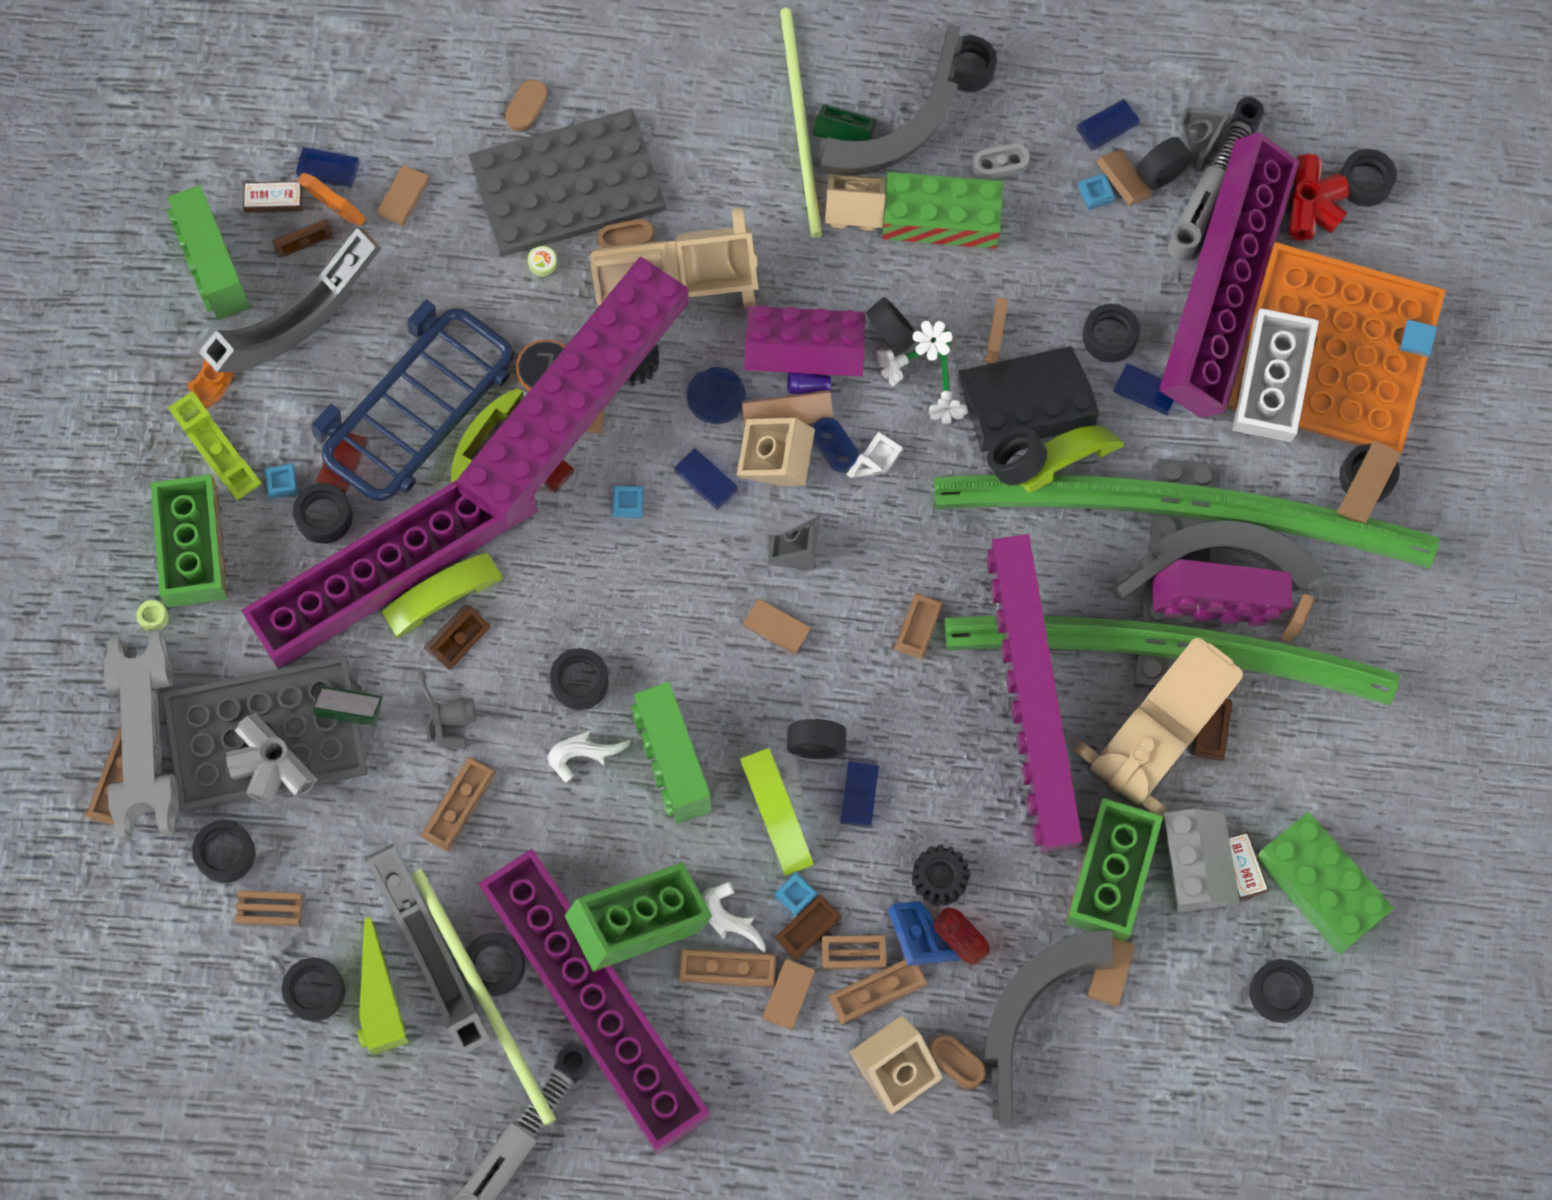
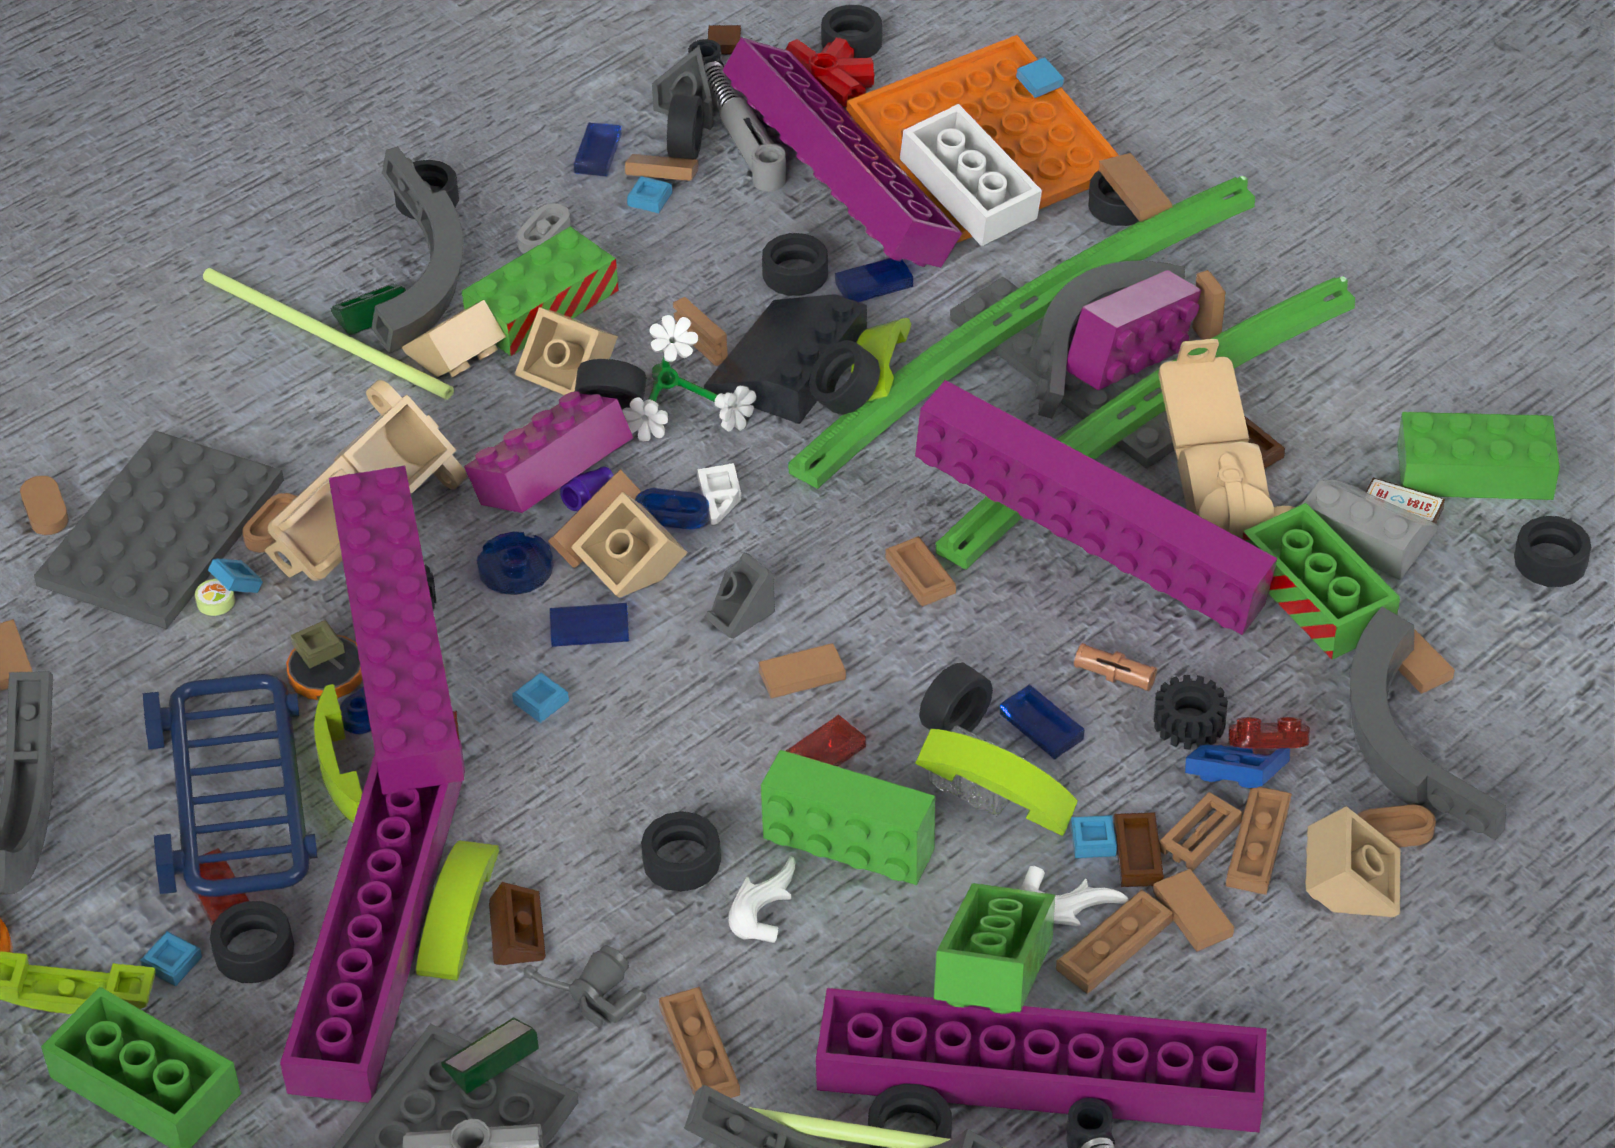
camera: 45 degrees left, 25 degrees down
none -> dark azure tile [208,558,263,593]
none -> olive tile [290,619,345,668]
none -> tan slope [515,307,618,395]
none -> reddish brown tile [708,25,741,54]
none -> clear red plate [786,714,866,767]
none -> nougat pin [1074,643,1157,692]

